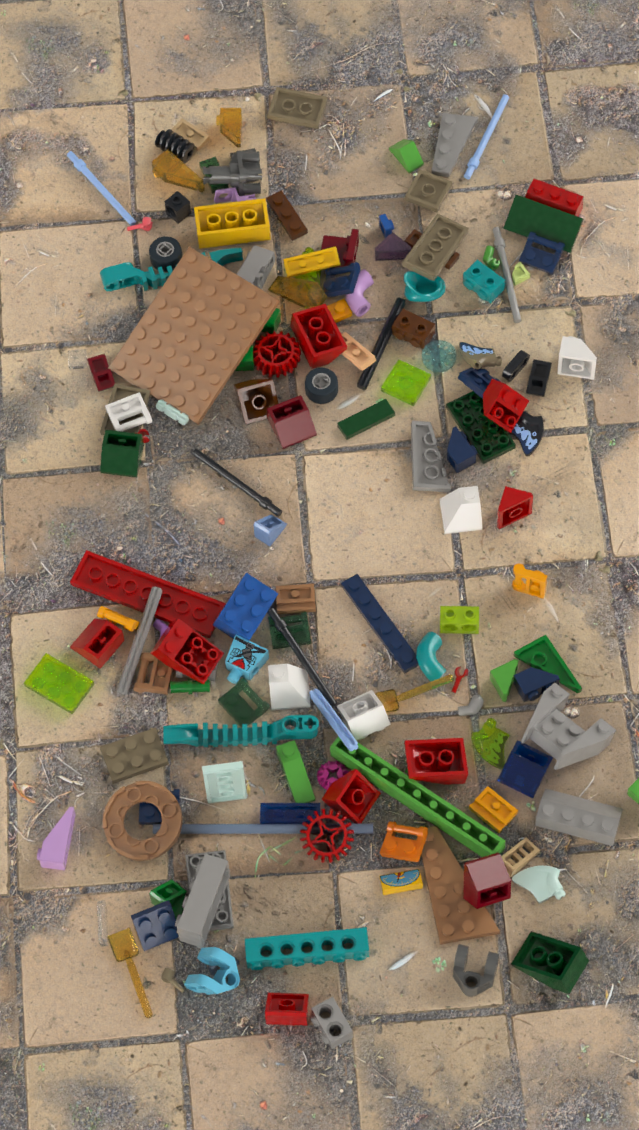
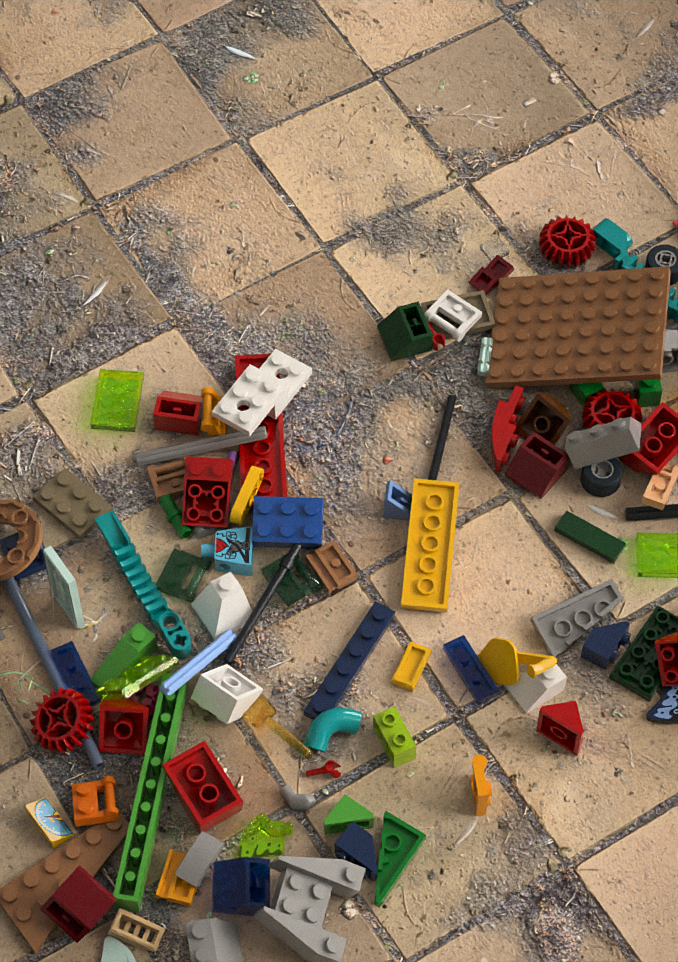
camera: 60 degrees right, 5 degrees down
none -> clear neon green plate [96,654,179,699]
none -> light grey slope [175,831,225,887]
none -> white bracket [212,349,312,437]
none -> yellow beam [230,466,264,526]
none -> yellow tile [391,641,432,692]
none -> yellow plate [401,478,459,612]
none -> clear blue plate [443,635,499,705]
none -> yellow piece [477,637,557,685]
none -> red slope [491,385,526,473]
none -> red gear [539,215,597,269]
none -> light grey slope [565,417,642,469]

